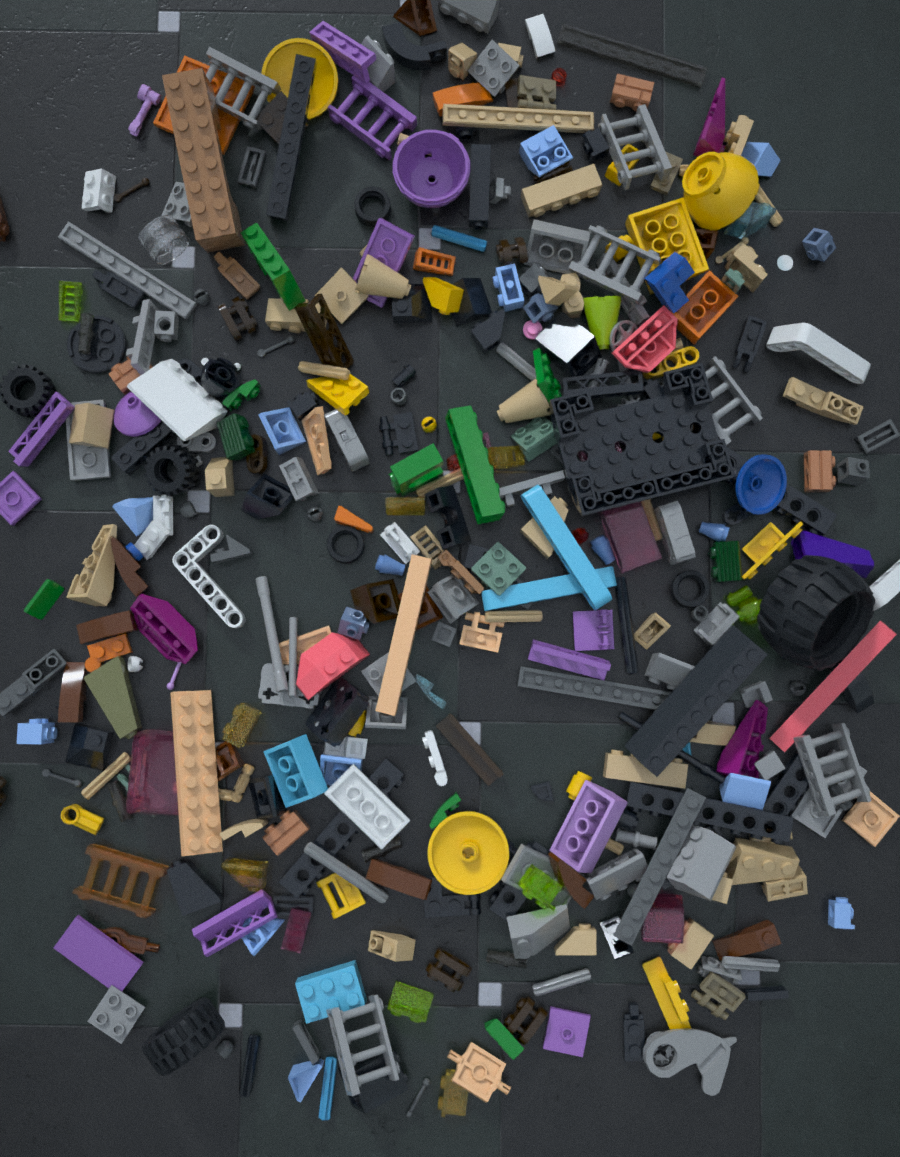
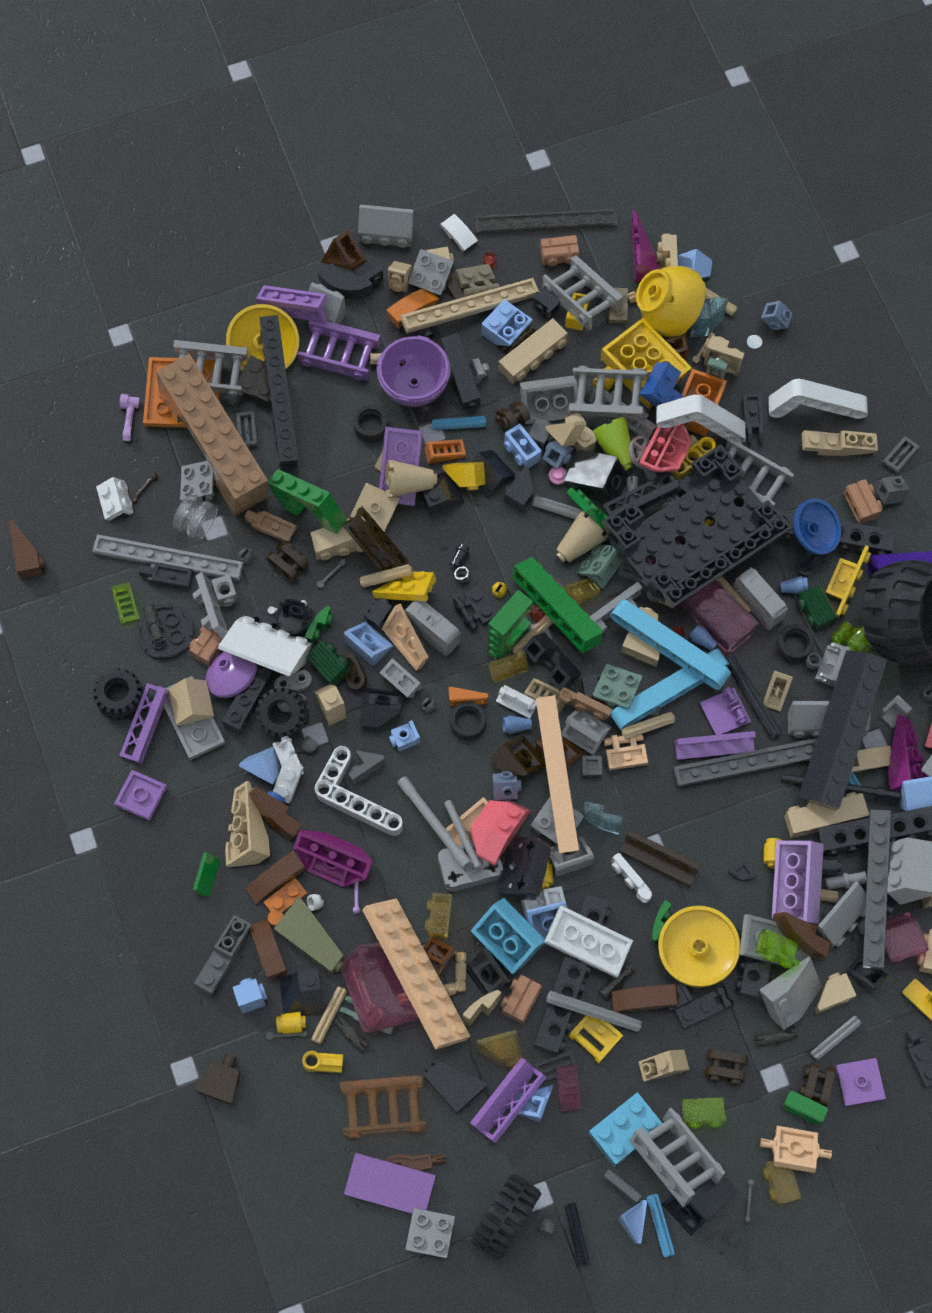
camera: 20 degrees left, 15 degrees down
none -> yellow brick [276,1012,306,1034]
none -> light blue brick [389,720,420,752]
none -> white beam [657,395,746,443]

